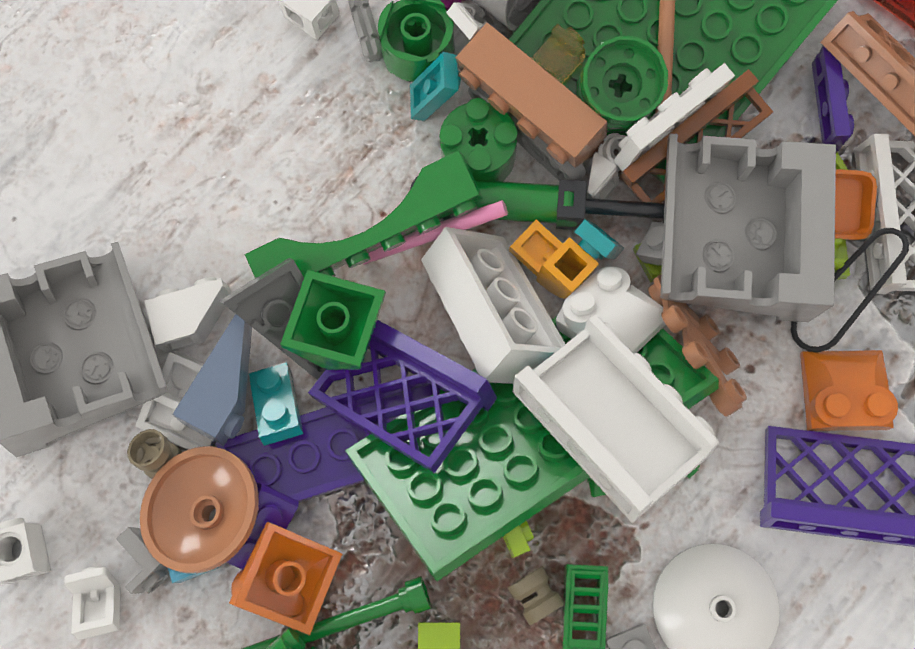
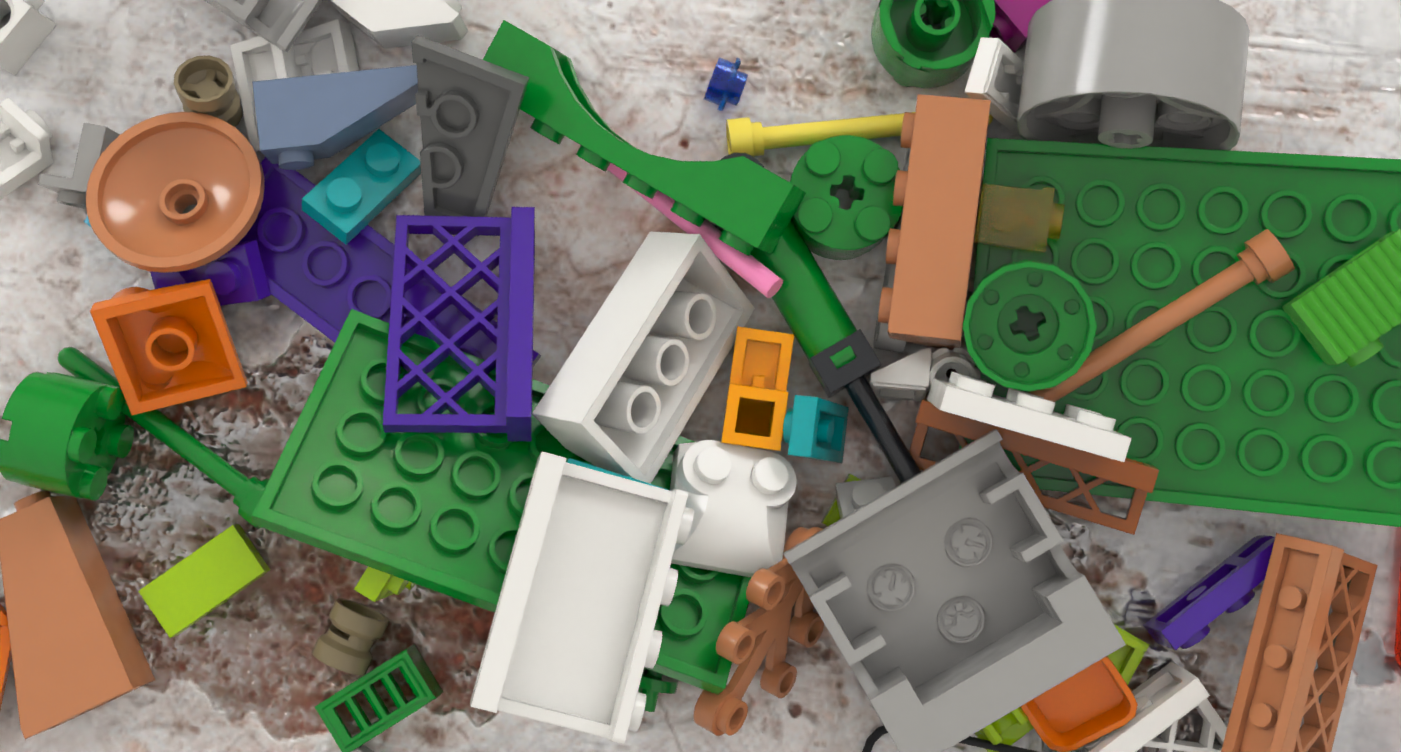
camera: 50 degrees right, 10 degrees up
green slope [280,270,386,370] -> none
teal plate [410,52,461,121] -> none
none -> clear blue plate [703,57,748,111]
none -> light yellow piece [726,112,993,157]

